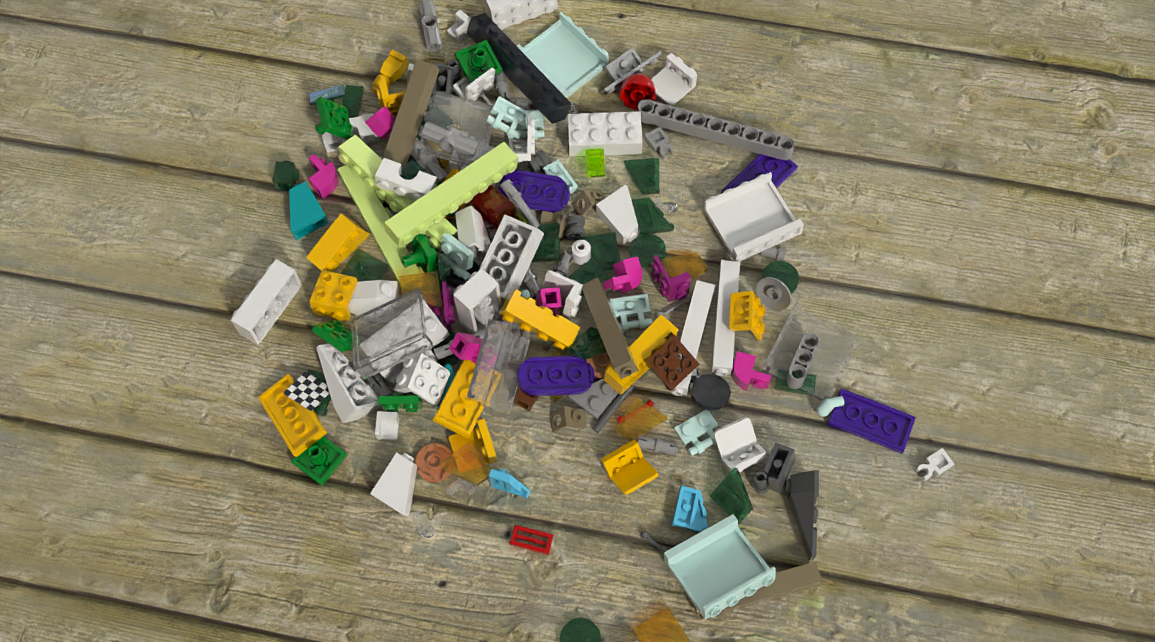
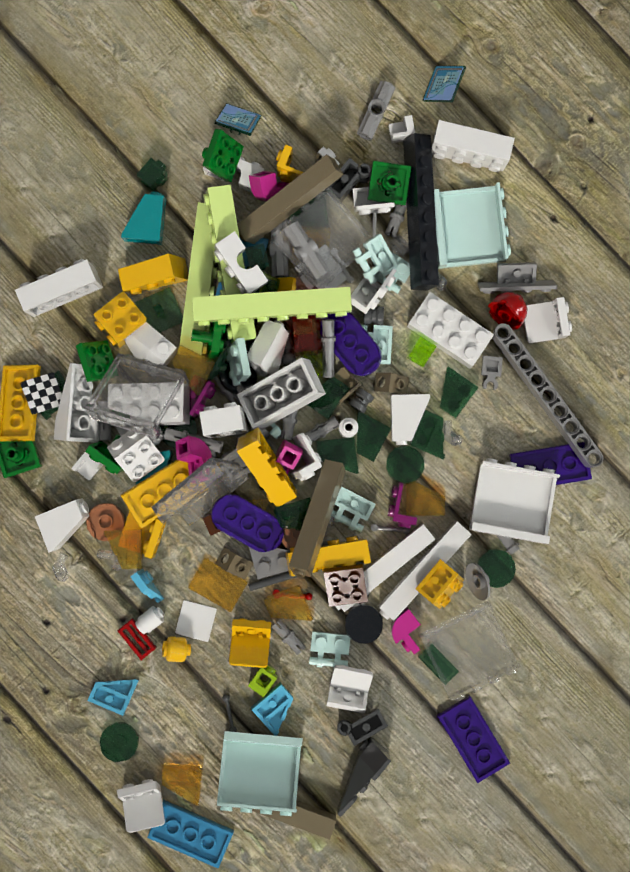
camera: 35 degrees right, 20 degrees up
dark pink brick [309,154,339,199] -> none
clear green tile [342,85,364,118] -> none
yellow piece [371,49,409,95] -> none
dark pink brick [602,257,642,293] -> none
clear green wing [710,468,753,524] -> none
light grey beam [786,333,819,389] -> none
light aqua arm [816,396,844,417] -> none
white plate [916,448,955,481] -> none
none -> medium azure wing [87,679,139,716]
none -> white brick [135,606,165,634]
none -> yellow head [162,636,191,662]
none -> white sticker [175,600,217,642]
none -> clear yellow piece [188,558,248,612]
none -> lime brick [248,665,278,698]

